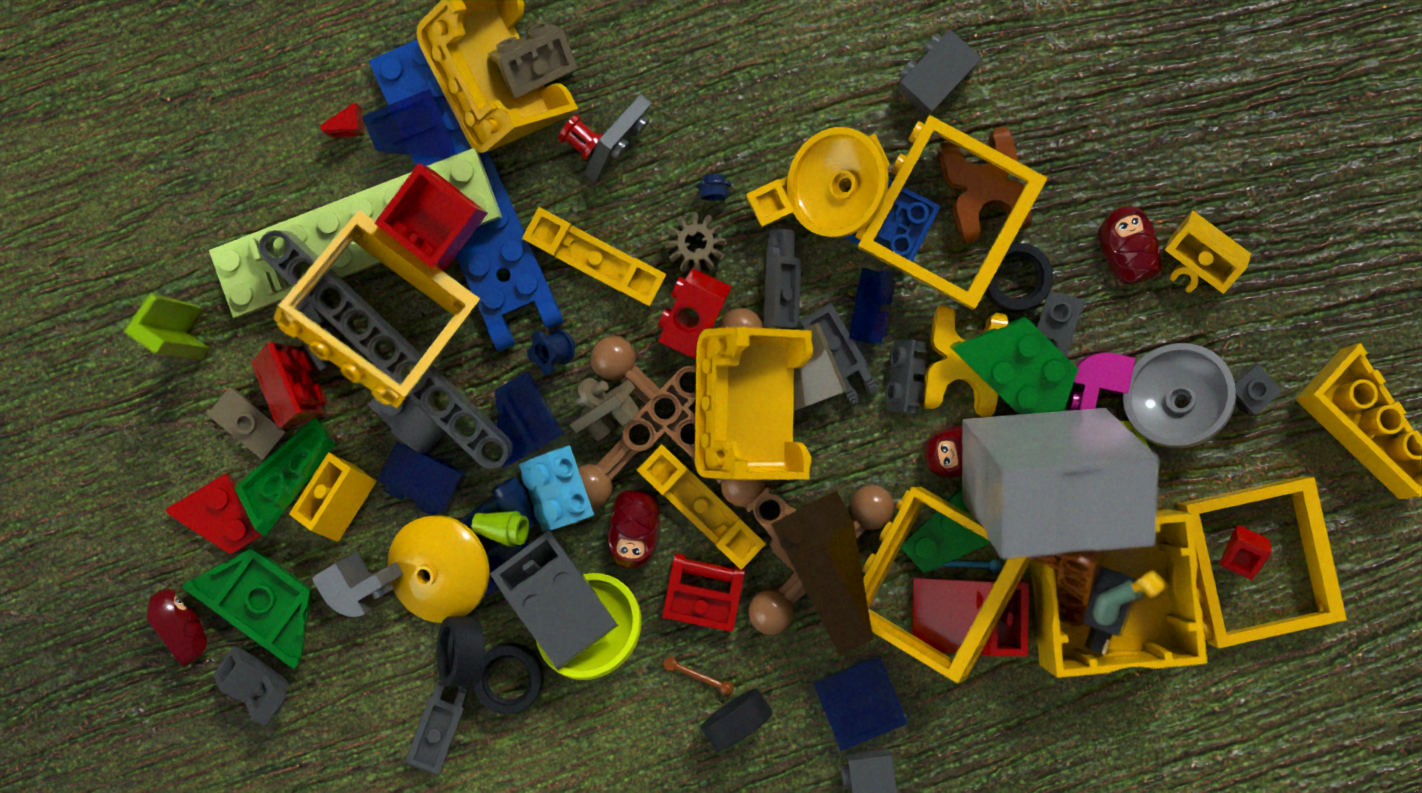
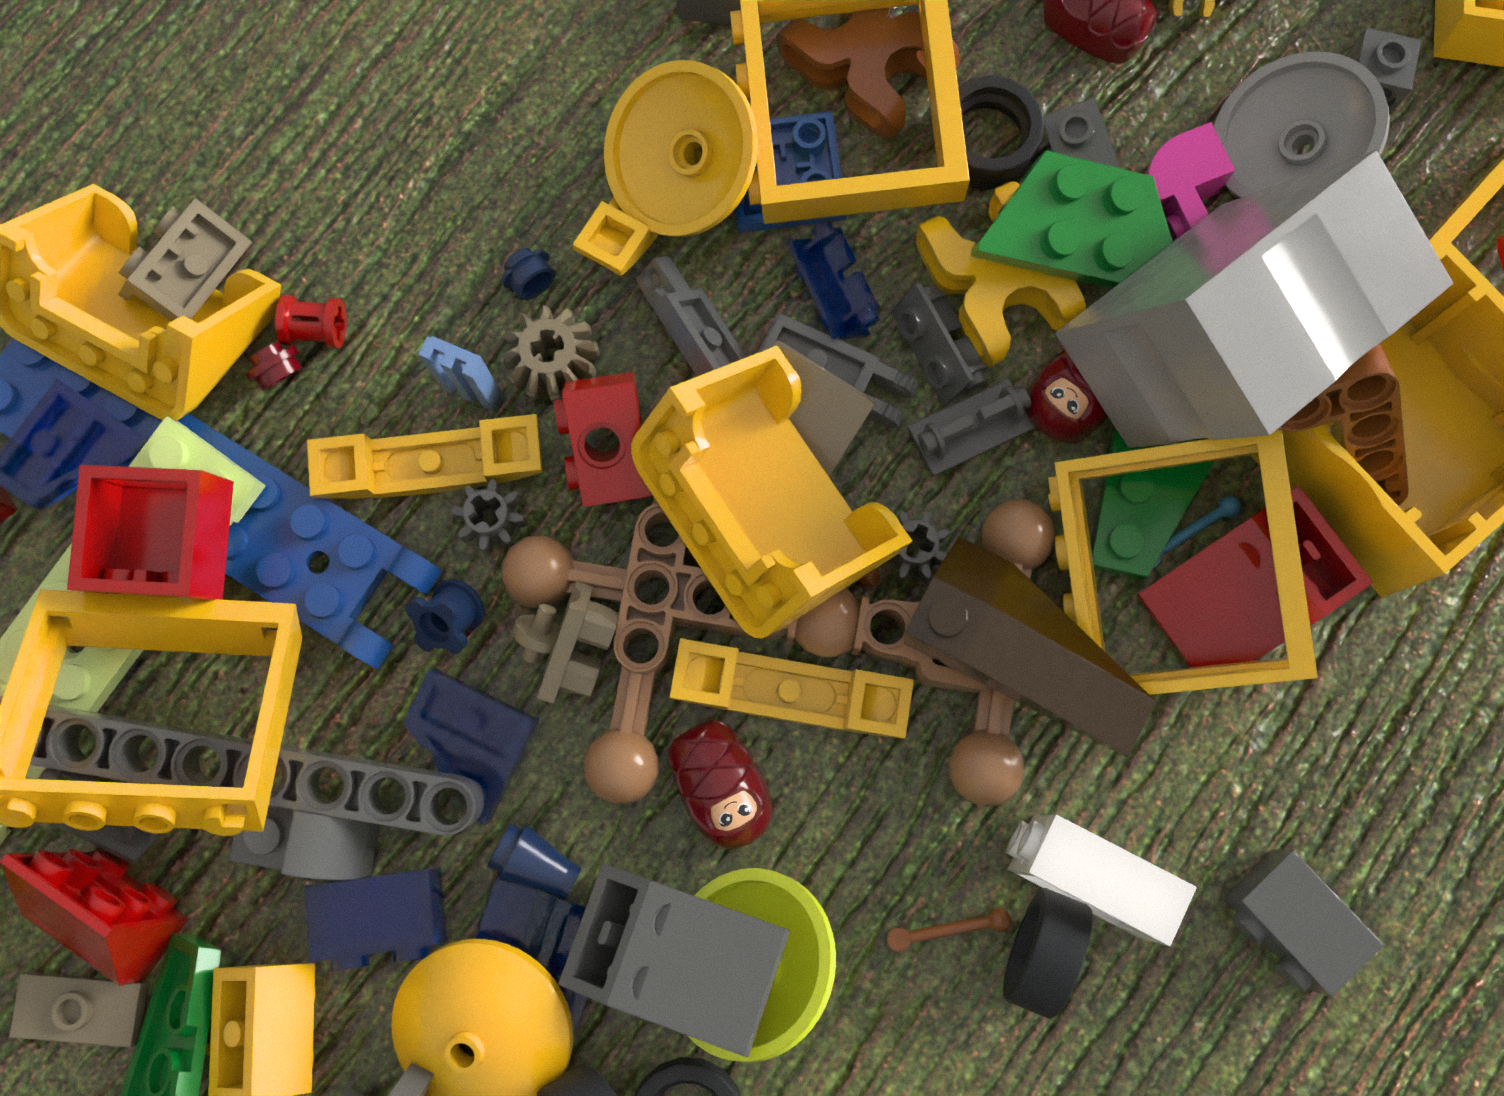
camera: 30 degrees left, 10 degrees down
lime cone [471,511,529,547] -> none
medium azure plate [519,445,594,532] -> none
dark grey wing [584,94,652,183] -> none
red plate [662,553,746,632] -> none
clear blue plate [813,655,908,751] -> none
torso [1082,567,1169,654] -> none
none -> dark red plate [245,341,303,391]
none -> medium blue tile [418,336,502,412]
none -> dark grey gear [452,479,528,555]
none -> dark grey gear [883,511,949,583]
none -> dark grey hinge [907,379,1035,477]
none -> white window [1006,814,1197,946]

